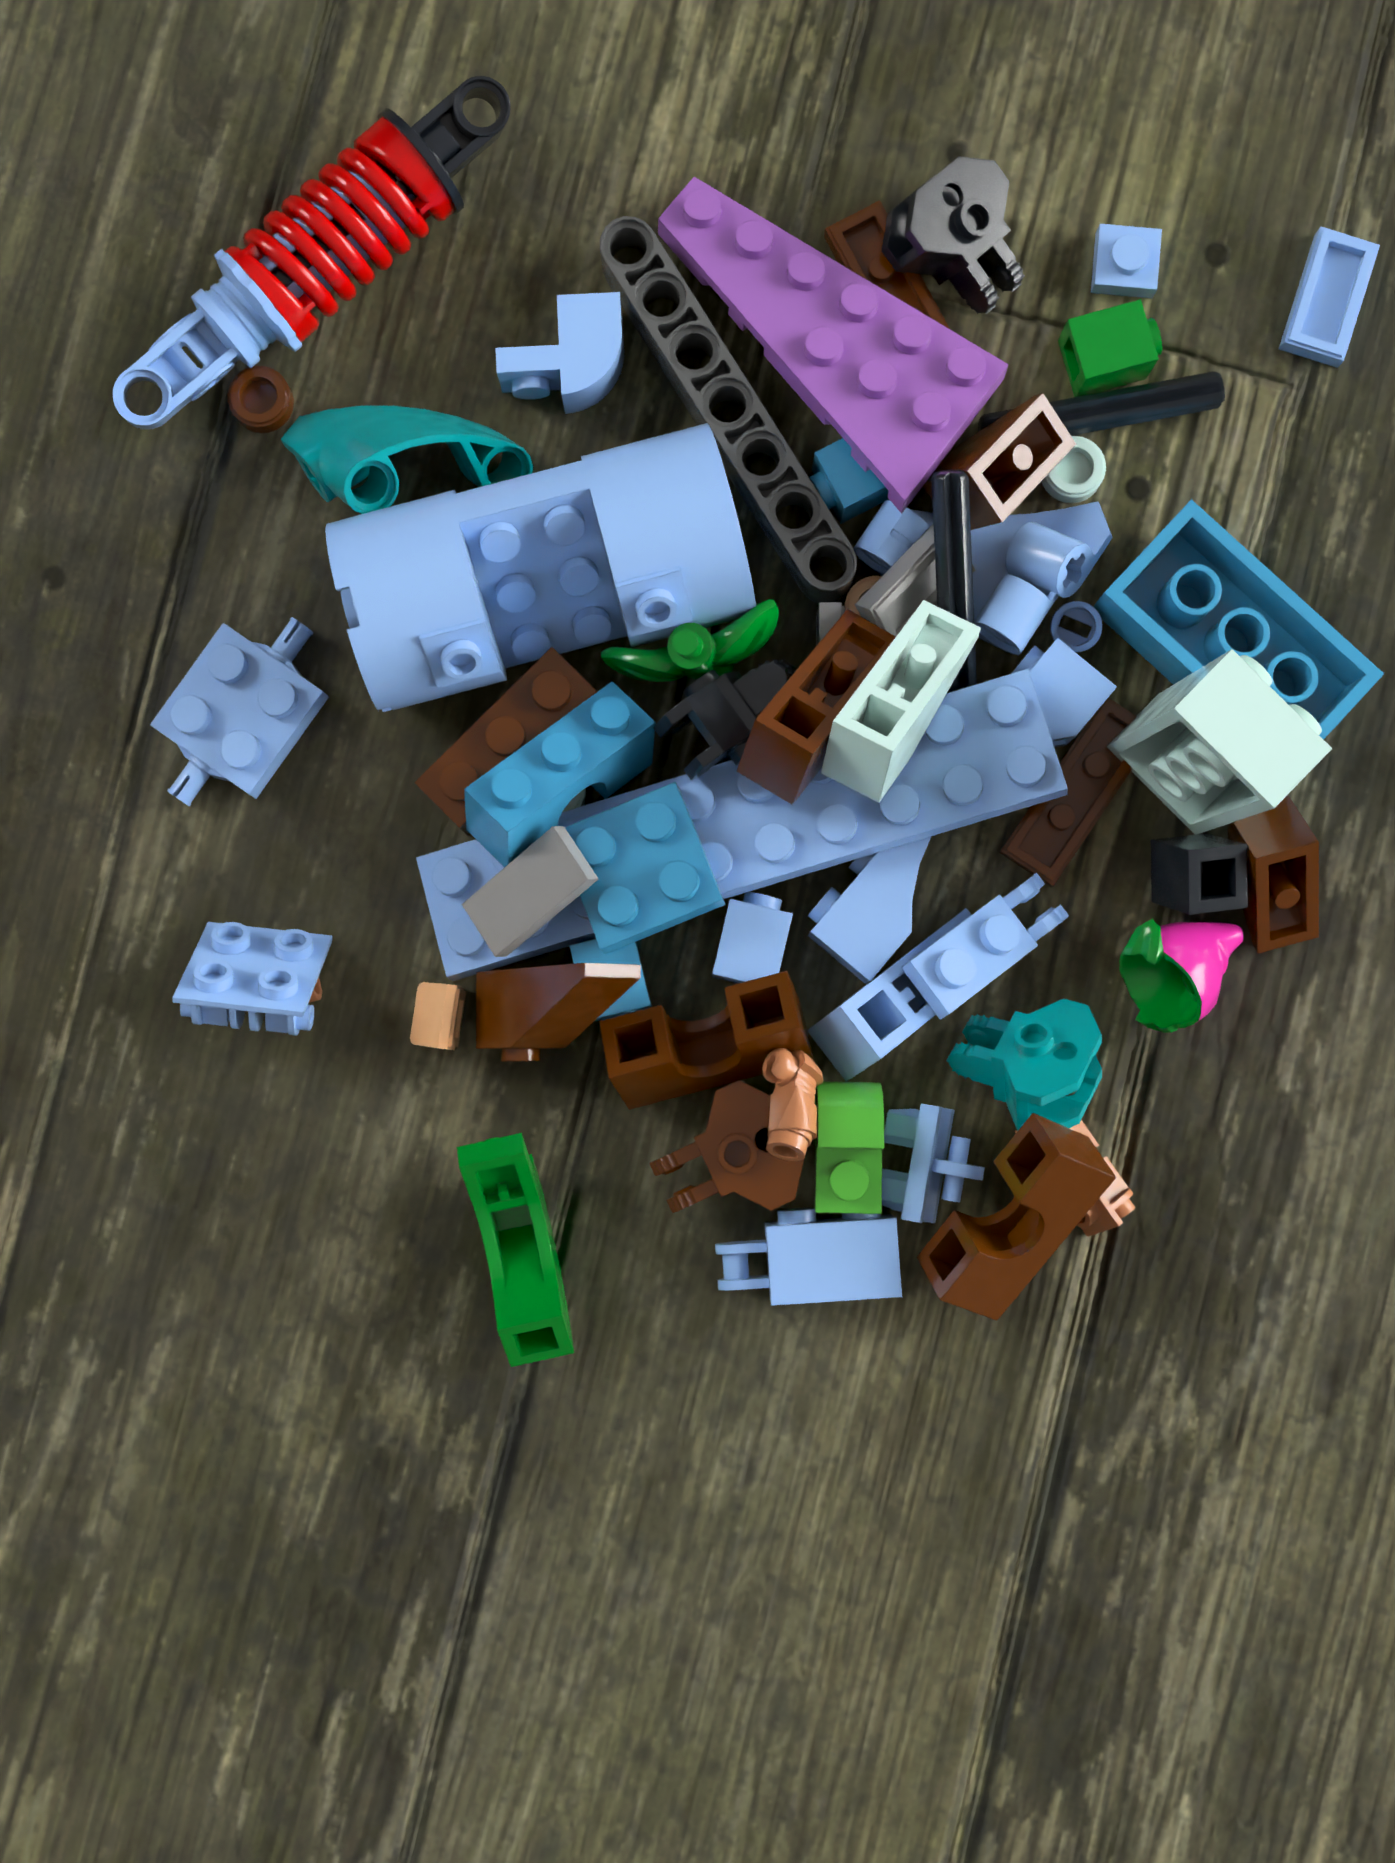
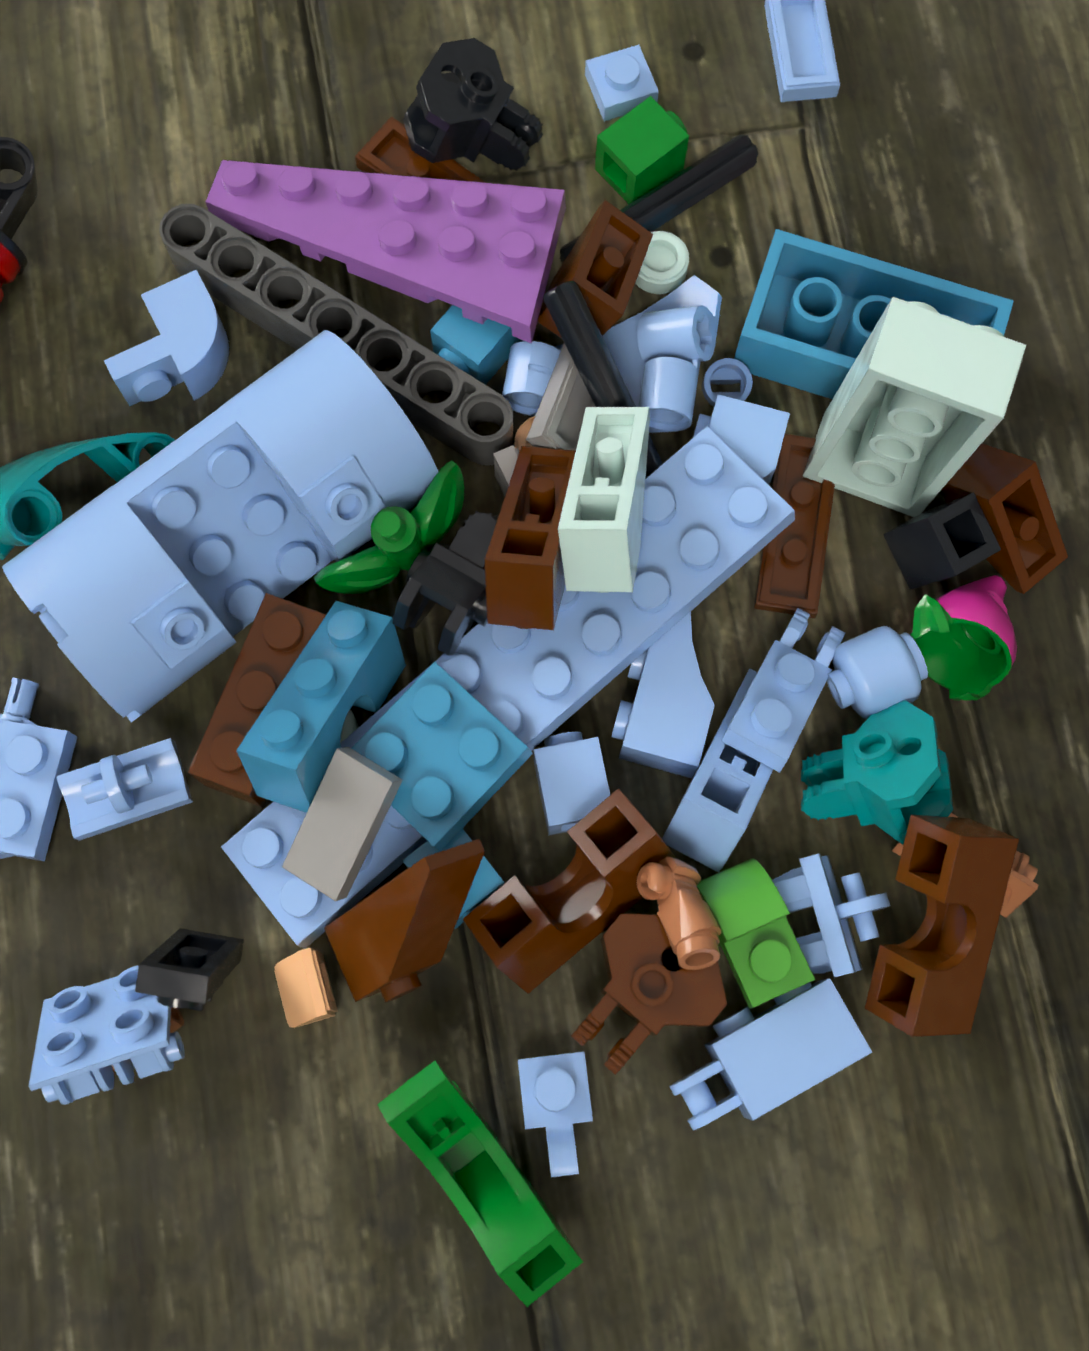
camera: 30 degrees left, 10 degrees down
none -> light blue hips [56,738,193,841]
none -> black hinge [135,928,244,1011]
none -> light blue plate [518,1052,593,1177]
none -> light blue head [827,626,928,719]

